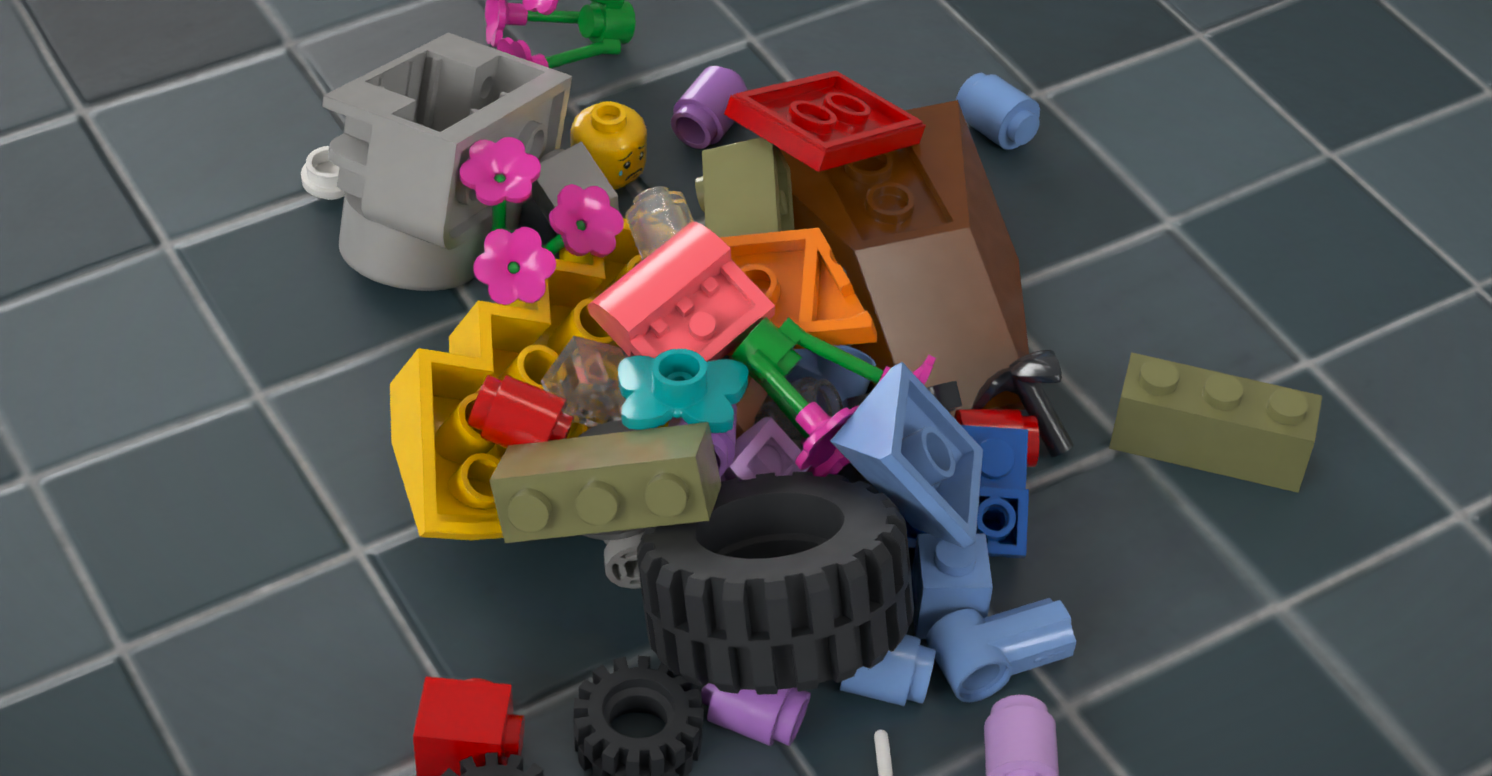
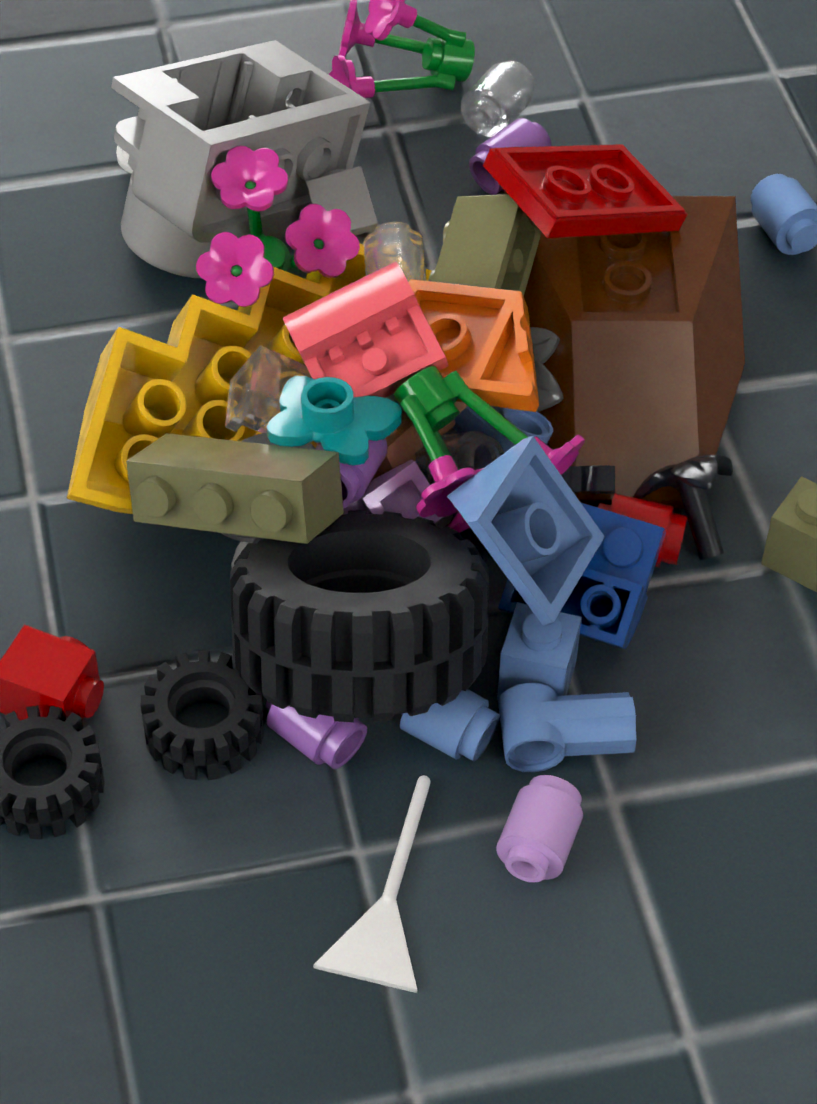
camera: 20 degrees right, 5 degrees up
red brick [468,375,575,448] -> none
yellow head [570,101,647,190] -> none
none -> clear brick [461,60,535,137]

